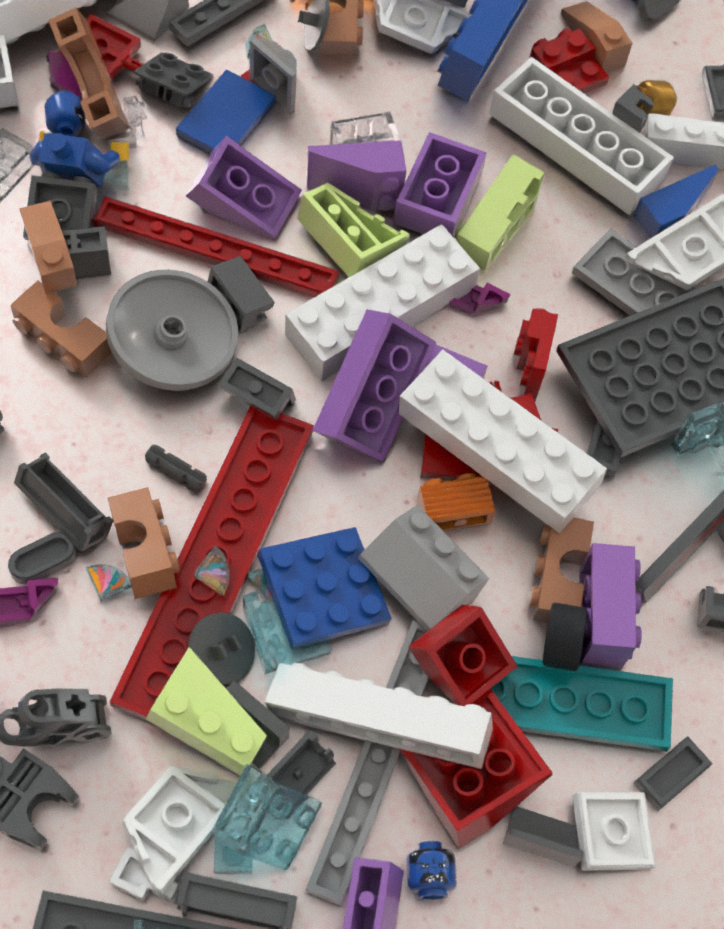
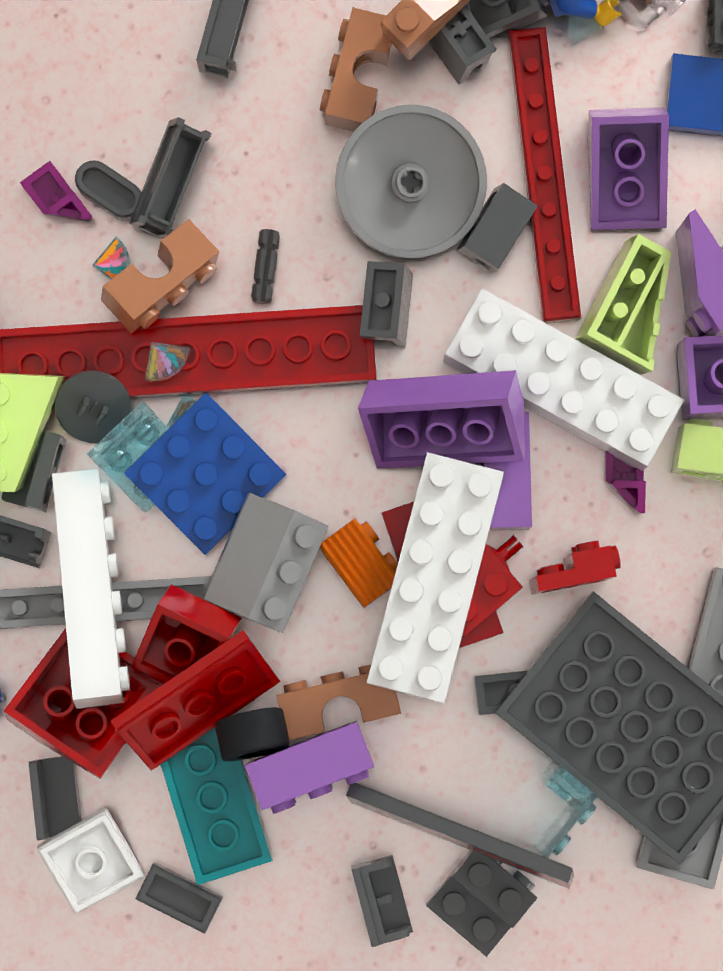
camera: 70 degrees right, 20 degrees up
none -> red tile [111,630,281,771]

